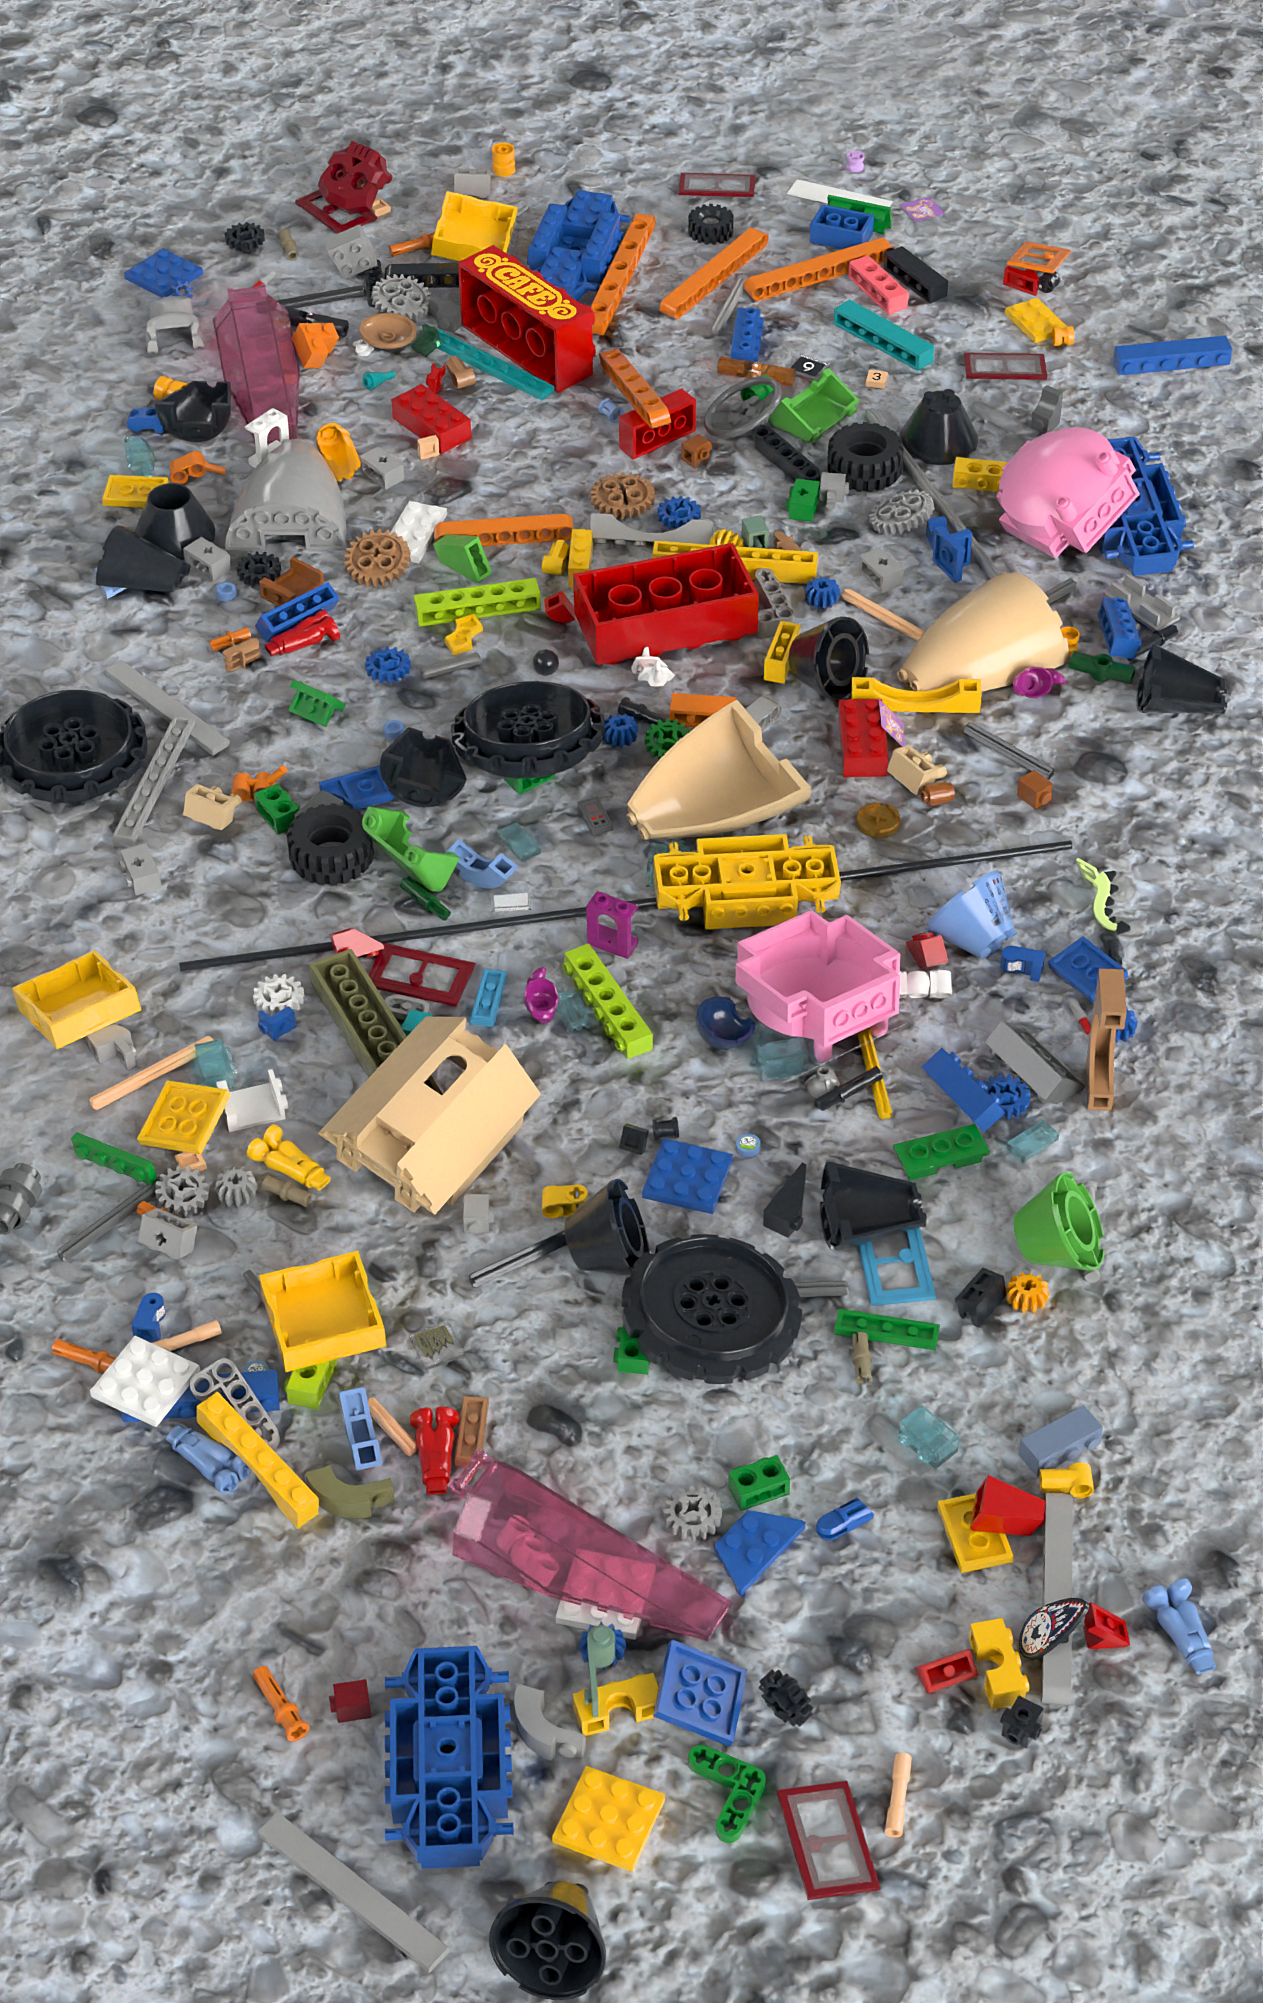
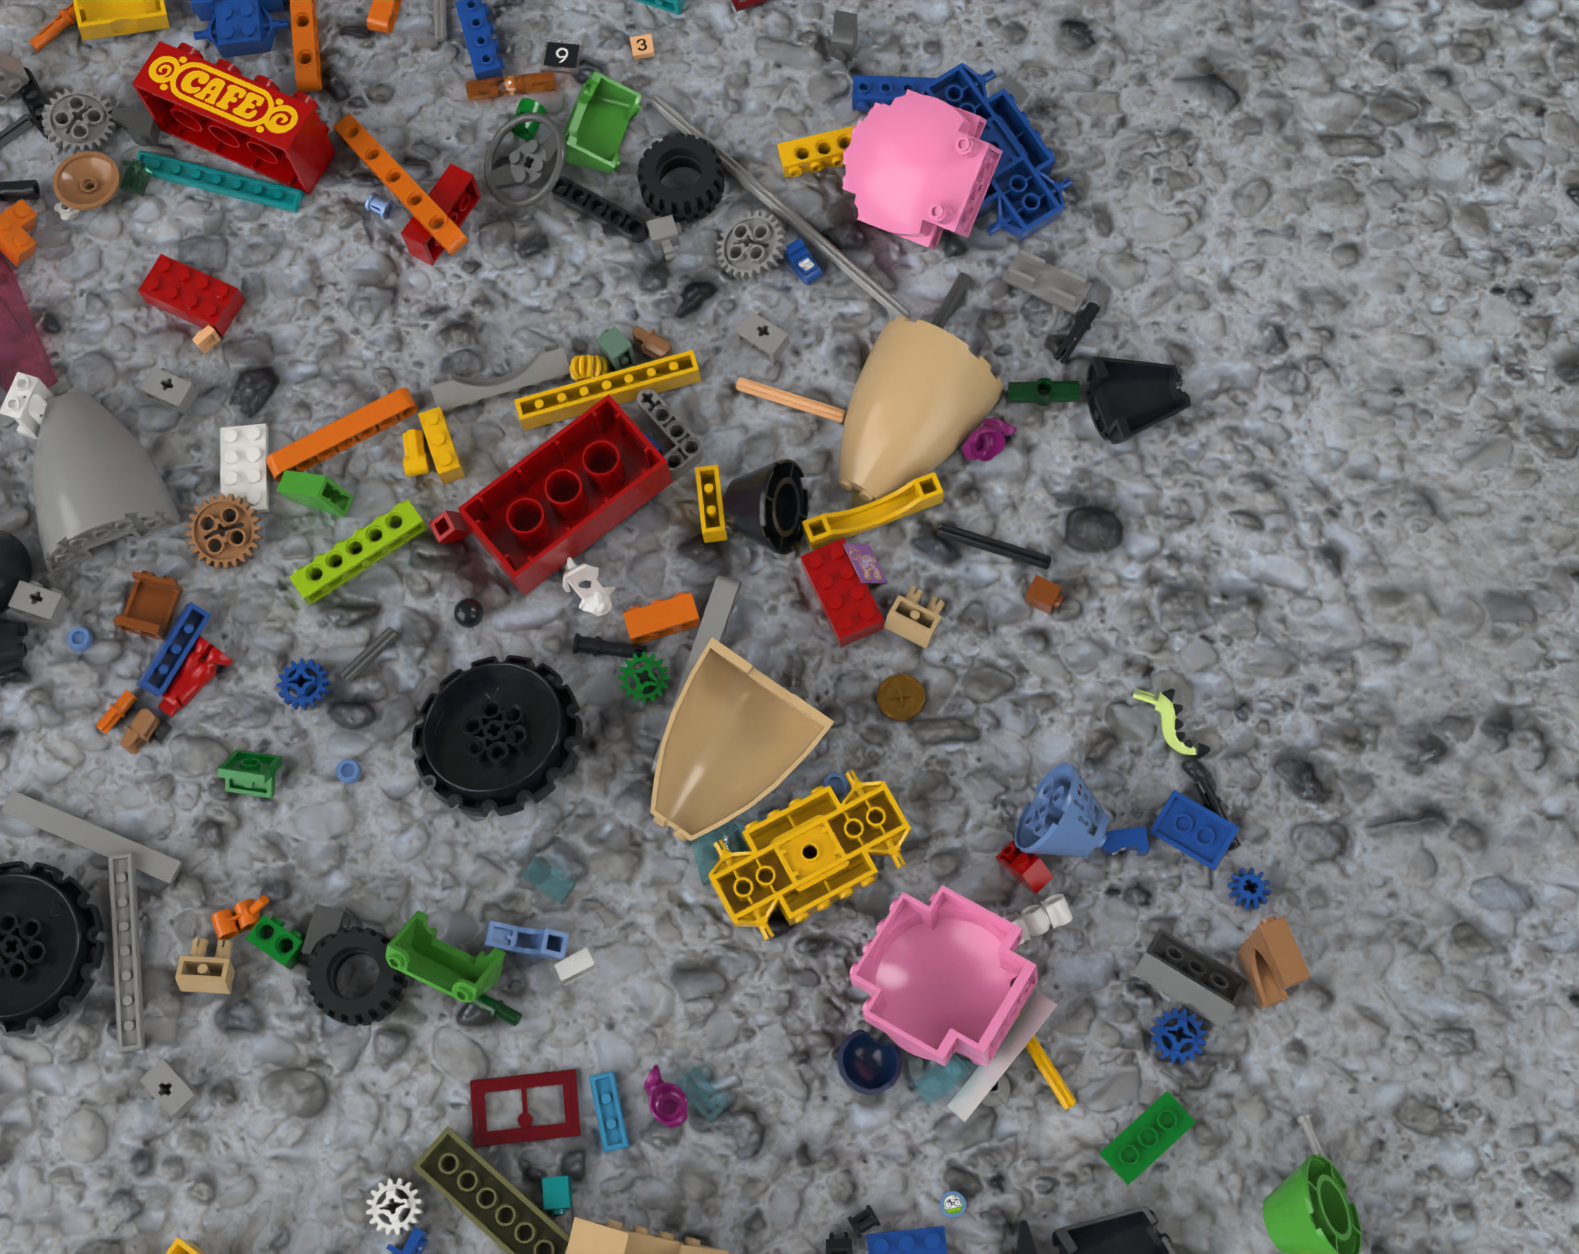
camera: 15 degrees left, 25 degrees up
black piece [179,840,1072,972] -> none
black gear [237,551,282,587] -> none
light orange hair [316,423,361,482] -> none
blue wing [319,765,395,810] -> none
slope [329,928,384,958] -> none
teal cone [362,371,396,391] -> none
black cone [380,727,467,807] -> none
black beam [384,263,459,288] -> none
light grey plate [385,994,430,1020] -> none
red plate [426,363,446,394] -> none
medium nougat piece [445,355,476,389] -> none
yellow tile [445,614,483,656] -> none
lime brick [562,943,653,1059] -> none
dark grey tile [577,796,613,836] -> none
magenta panel [586,891,638,959] -> none
medium nougat gear [590,472,655,520] -> none
blue gear [602,713,638,748] -> none
blue gear [657,496,701,529] -> none
dark orange brick [681,434,712,468] -> none
green brick [786,479,820,522] -> none
blue gear [805,576,840,609] -> none
black axle [815,1066,883,1111] -> none
black cone [900,389,978,465] -> none
dark orange brick [921,781,955,807] -> none
blue brick [921,1048,1005,1132] -> none
blue bracket [932,526,972,583] -> none
clear light blue tile [1007,1119,1059,1163] -> none
light orange wheel [1061,626,1080,656] -> none
light grey piece [1069,999,1091,1035] -> none
blue brick [1098,597,1142,659] -> none

